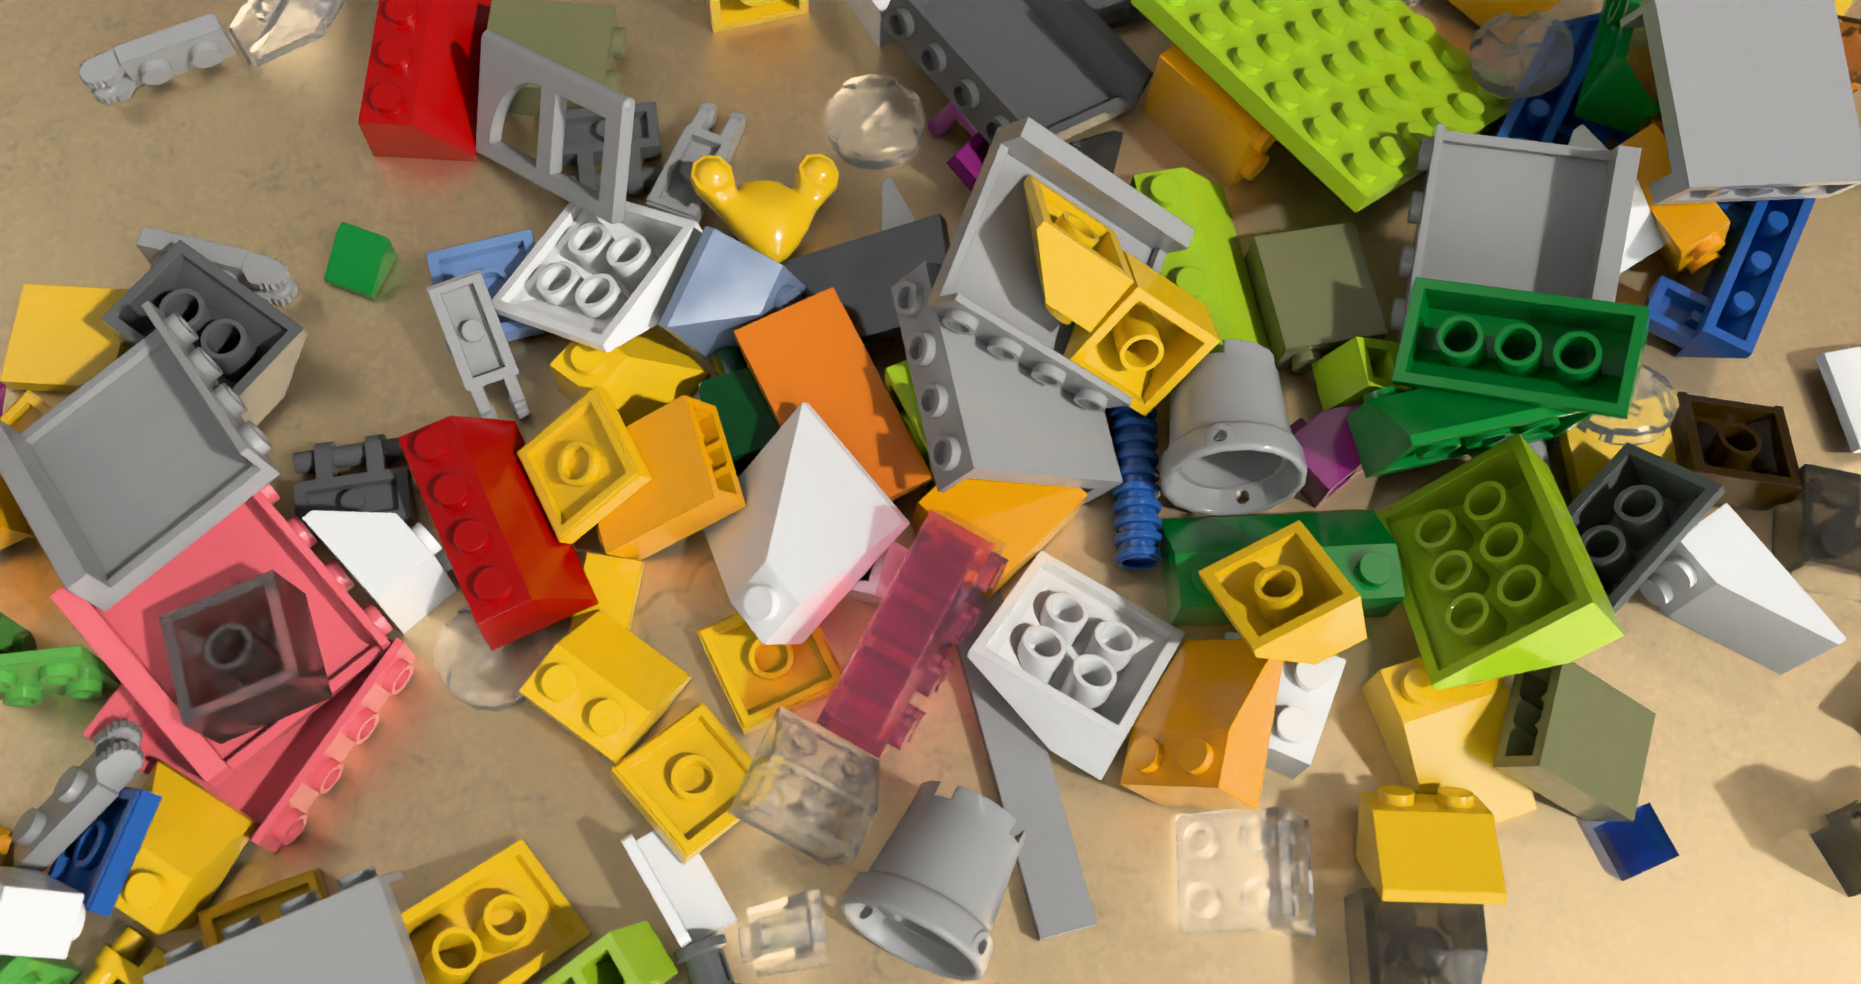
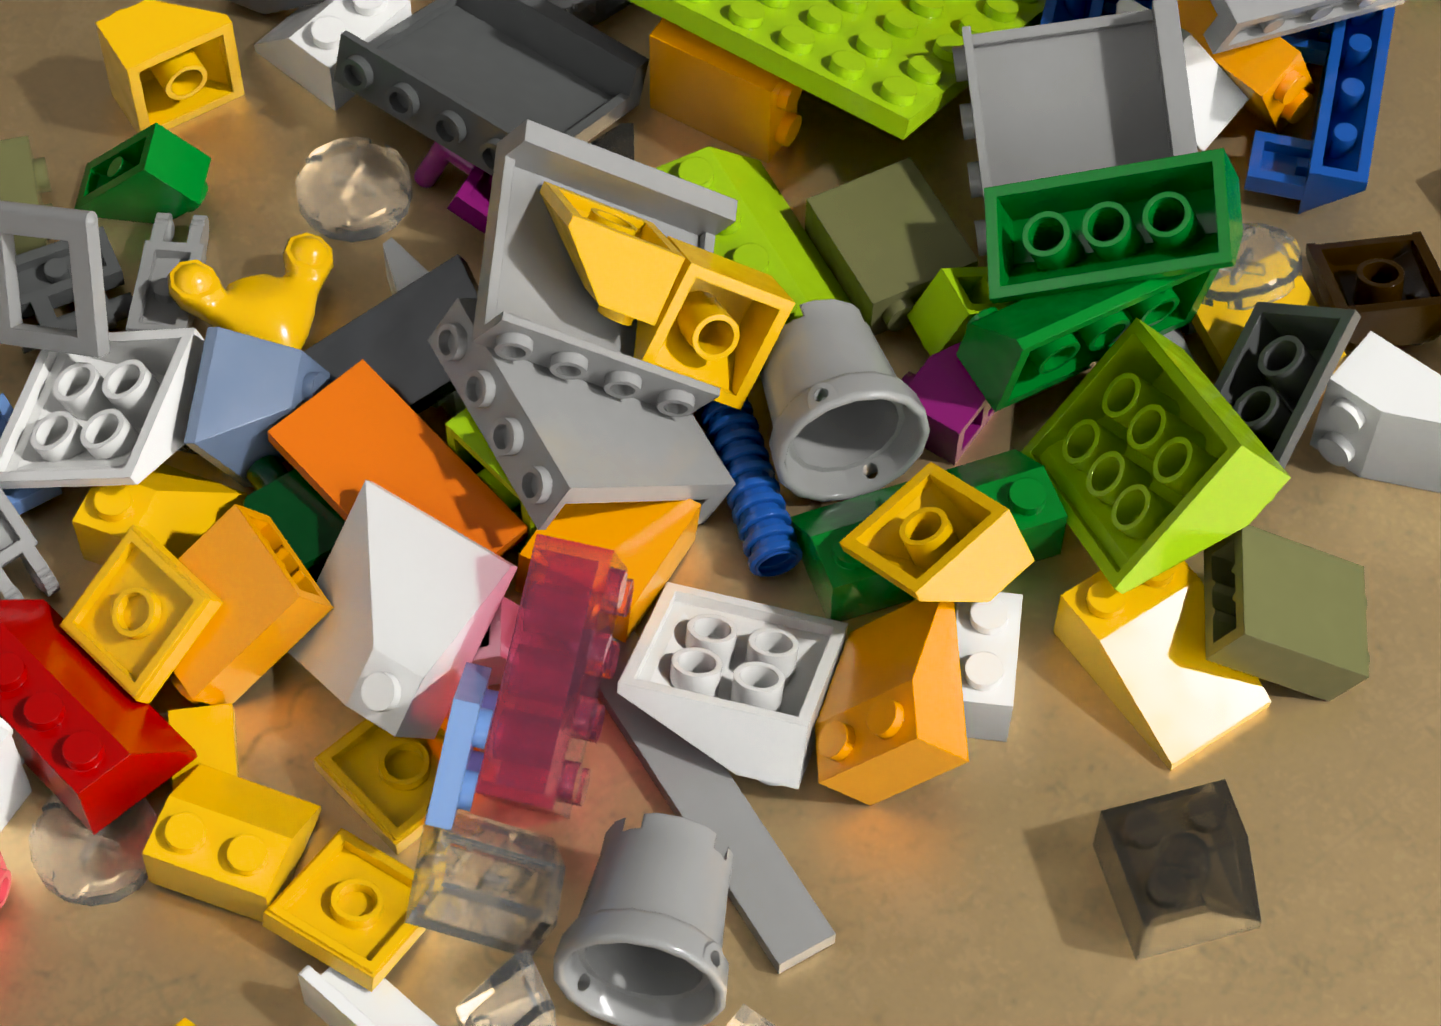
camera: 10 degrees left, 10 degrees down
clear bracket [1175,806,1315,937] -> none
yellow slope [1356,785,1507,905] -> none
clear blue tile [1593,802,1679,881] -> none
none -> green slope [74,123,211,224]
none -> medium blue plate [425,662,499,830]

